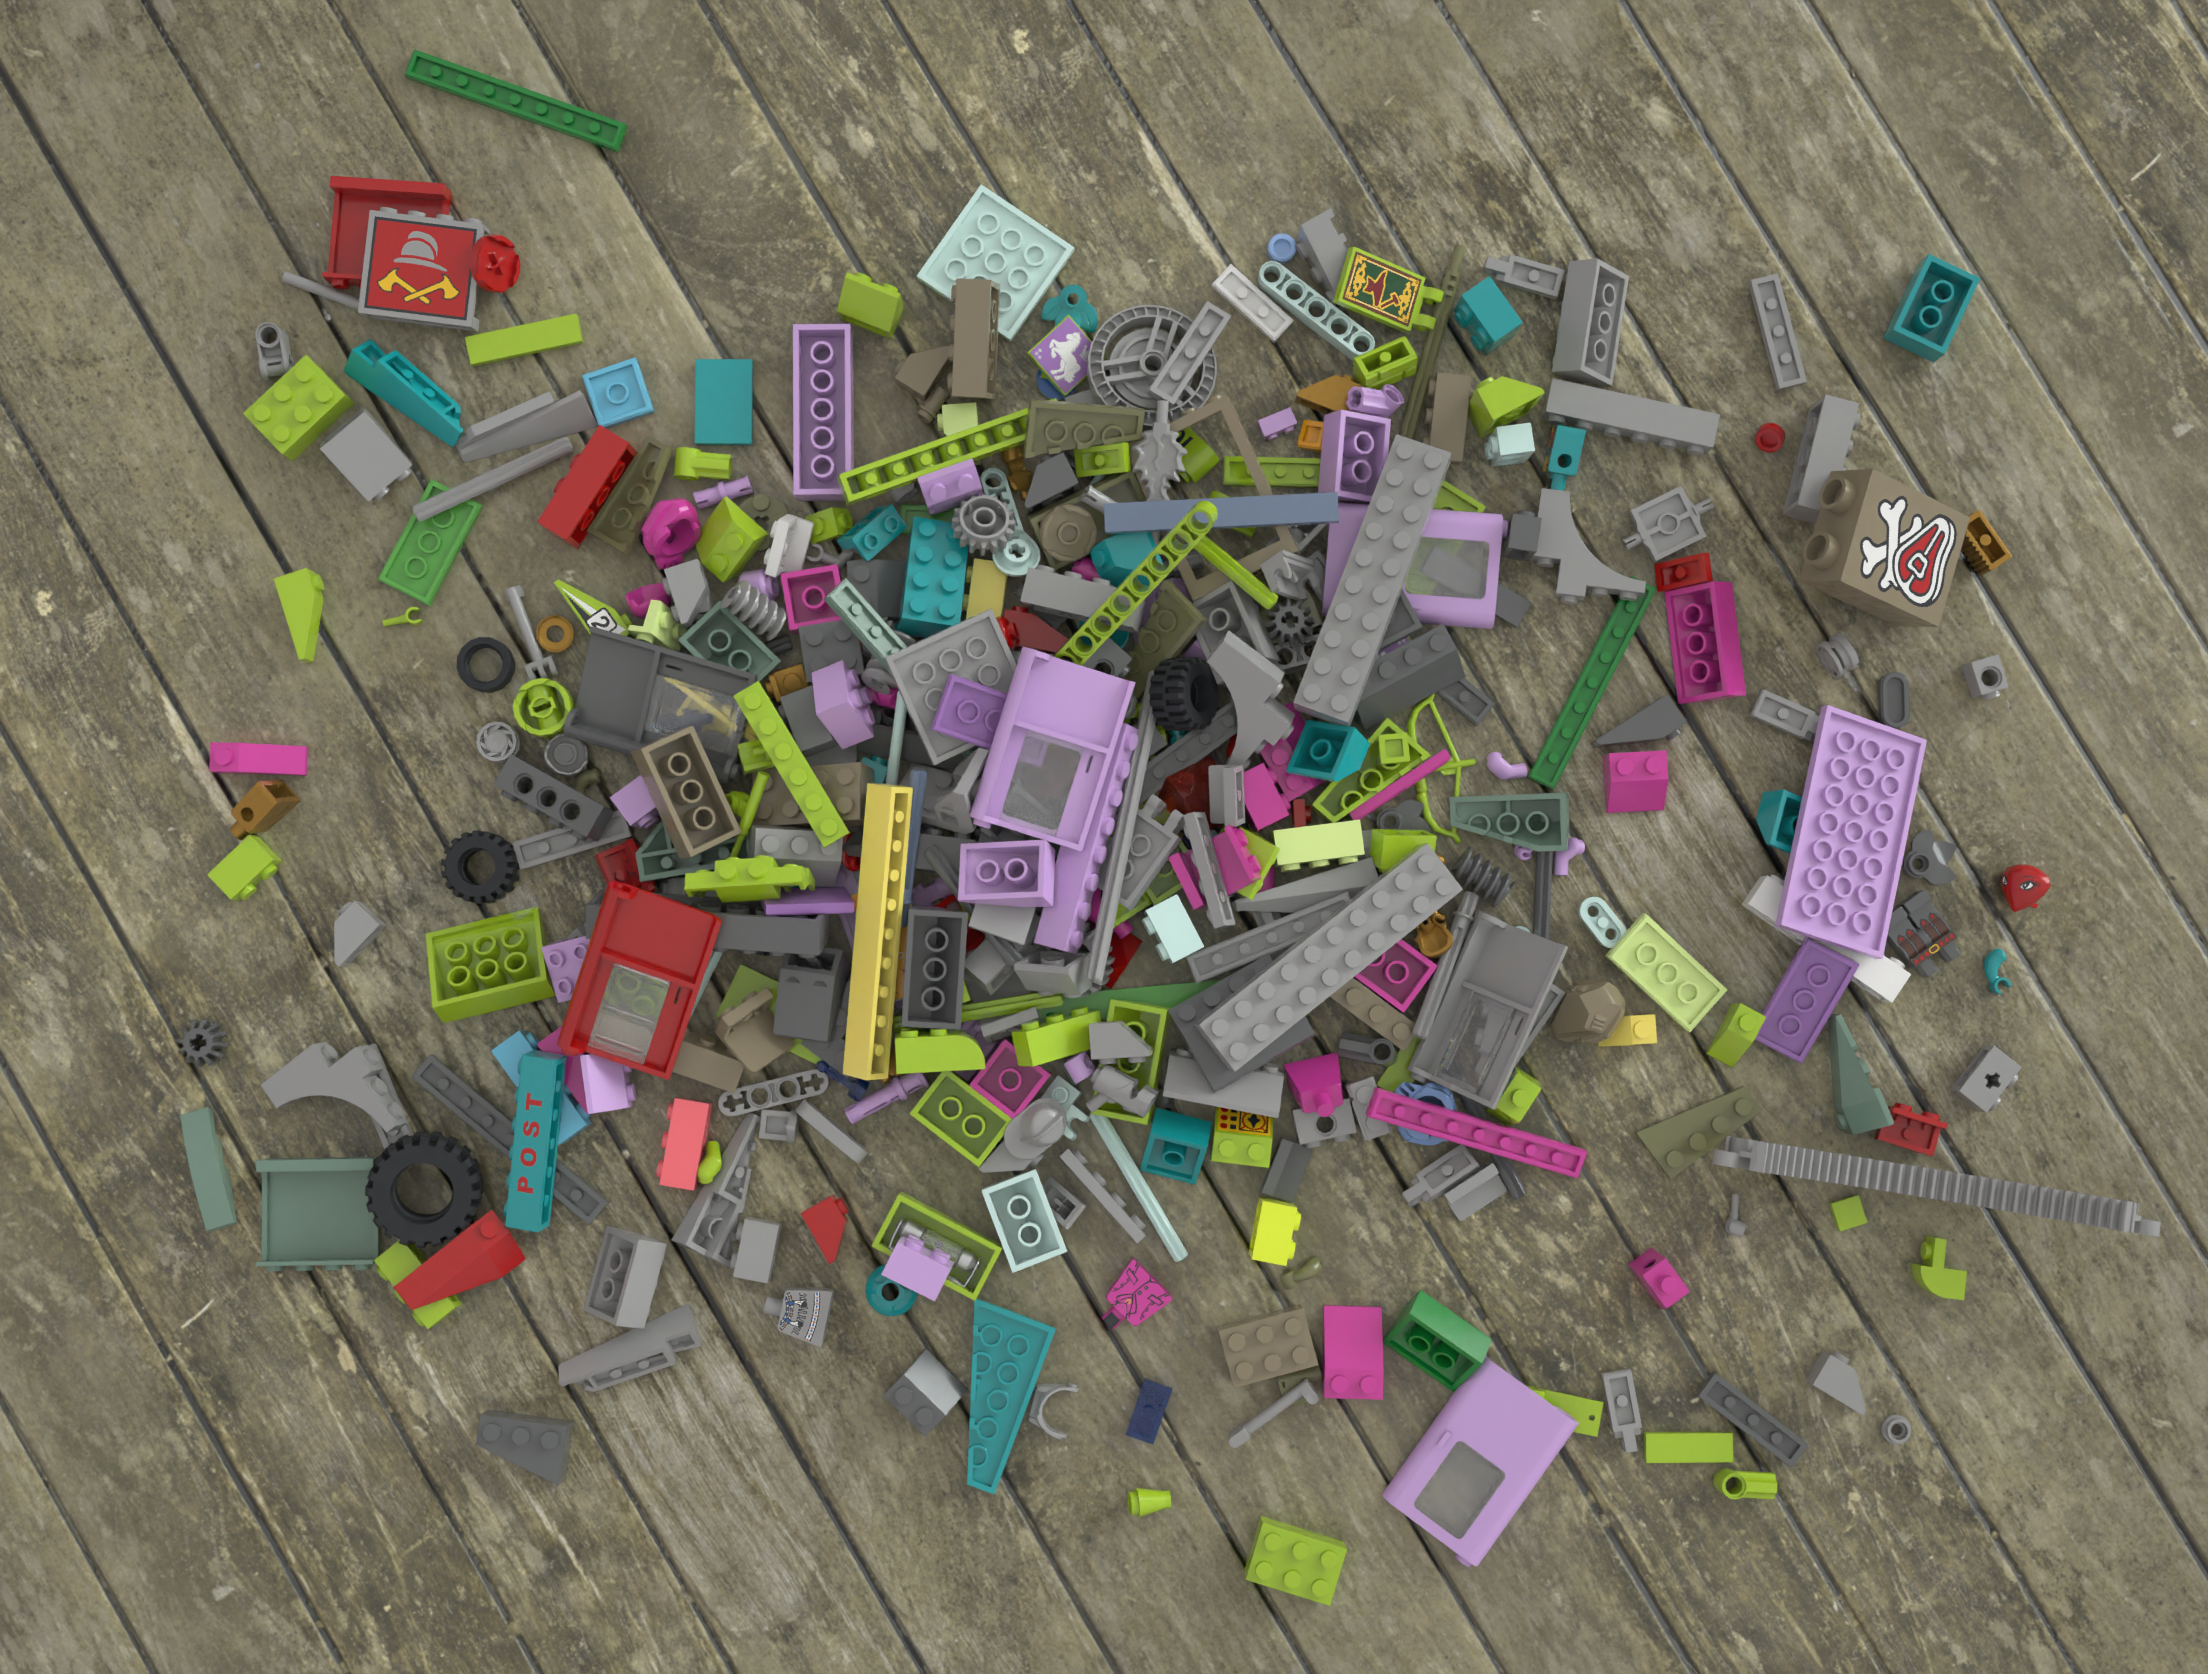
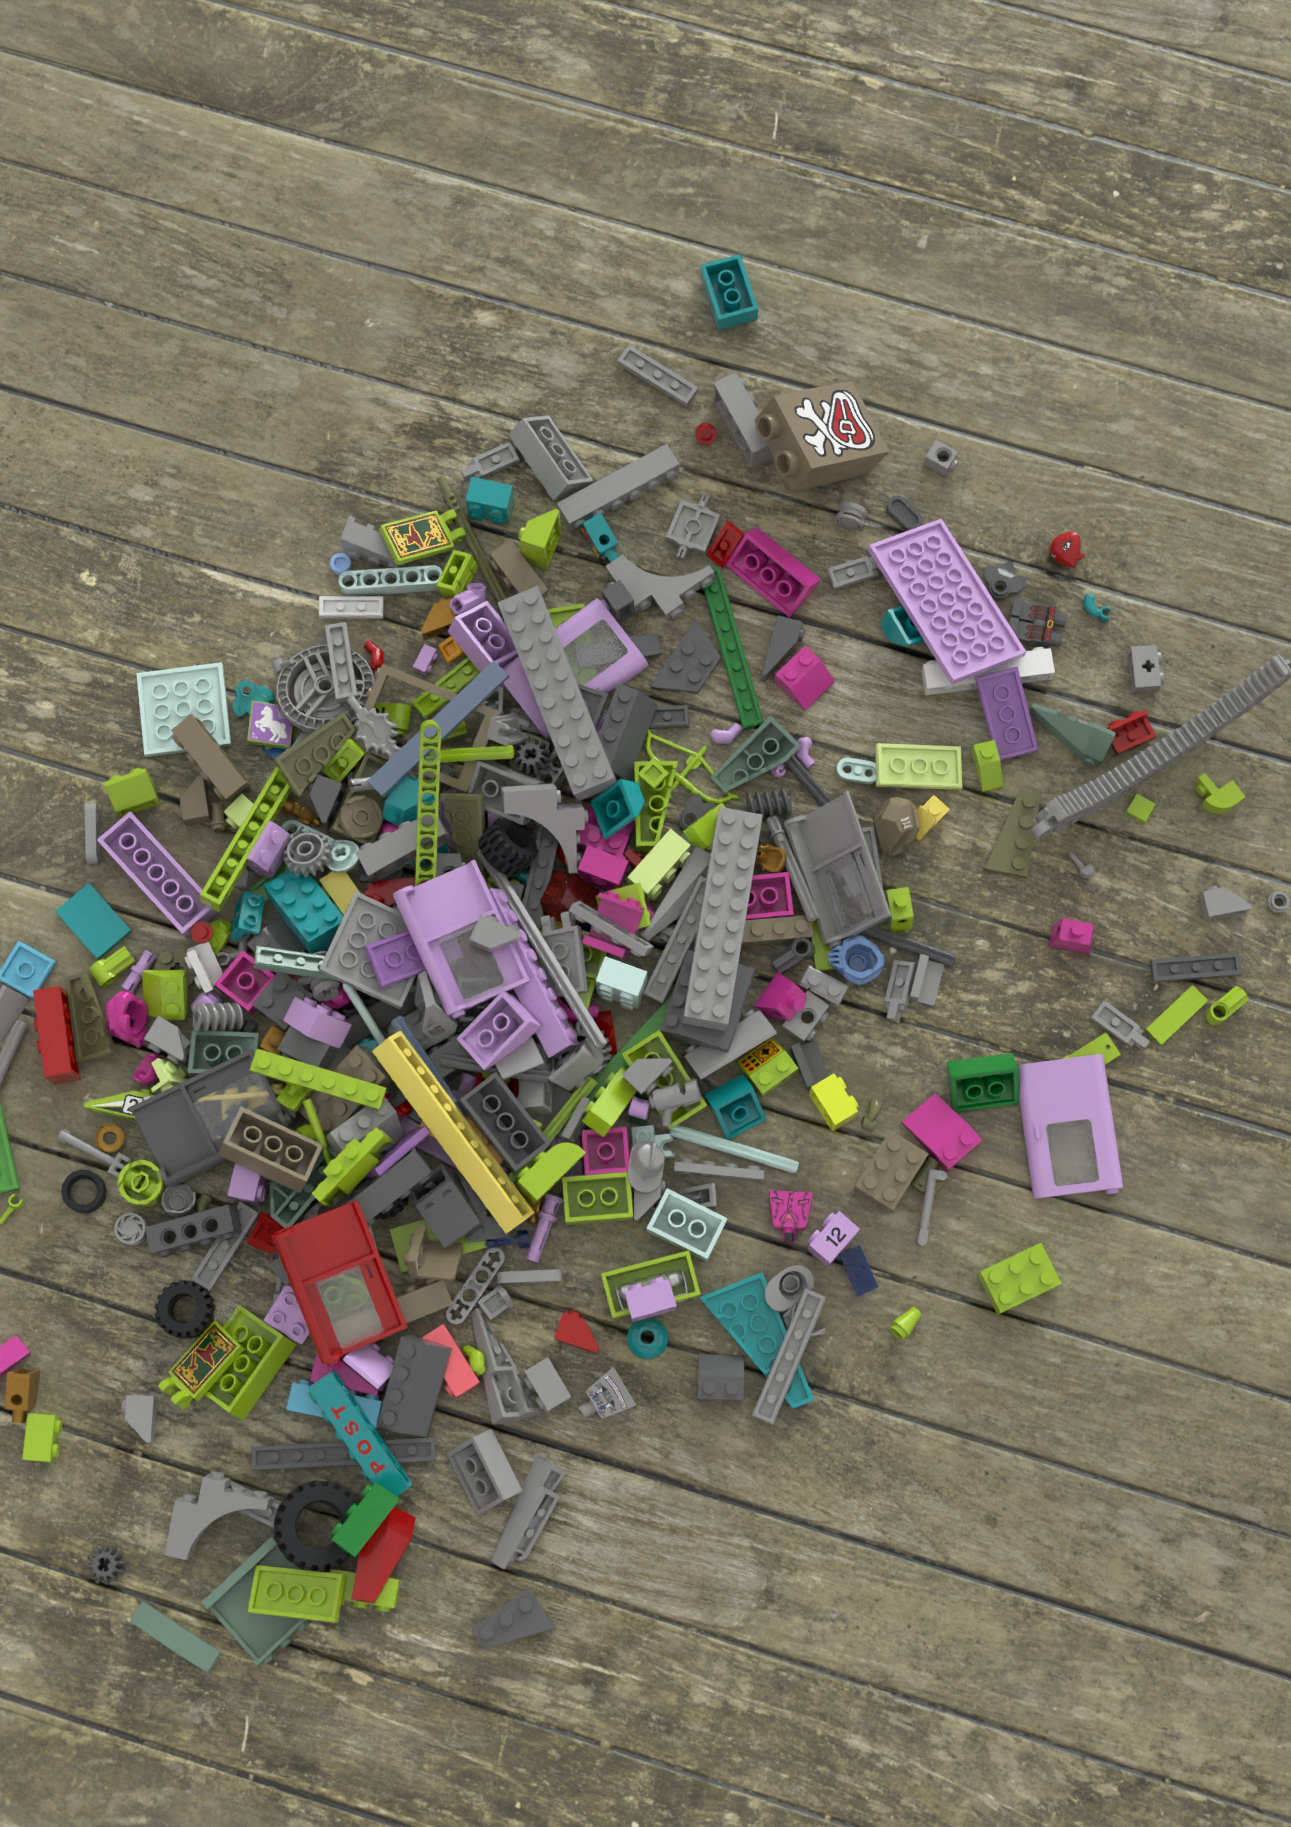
camera: 35 degrees left, 10 degrees down
light grey panel [1208,765,1245,826] -> none
dark pink tile [1349,749,1451,820] -> none
dark pink tile [1365,1087,1587,1179] -> none
light aqua brick [1484,422,1535,467] -> none
pearl gold brick [1960,509,2012,576] -> none
none -> light grey beam [85,802,100,864]
none -> tile [158,1320,244,1411]
none -> red plate [191,921,213,944]
none -> lime plate [247,1565,345,1623]
none -> light grey hand [271,658,294,673]
none -> green slope [331,1483,400,1558]
none -> red arm [363,640,385,671]
none -> dark grey slope [377,1334,452,1437]
none -> light grey slope [469,915,522,952]
none -> dark grey wing [651,620,721,694]
none -> light grey tile [752,1288,827,1425]
none -> light grey piece [765,1265,814,1311]
none -> lavender brick [807,1211,860,1268]

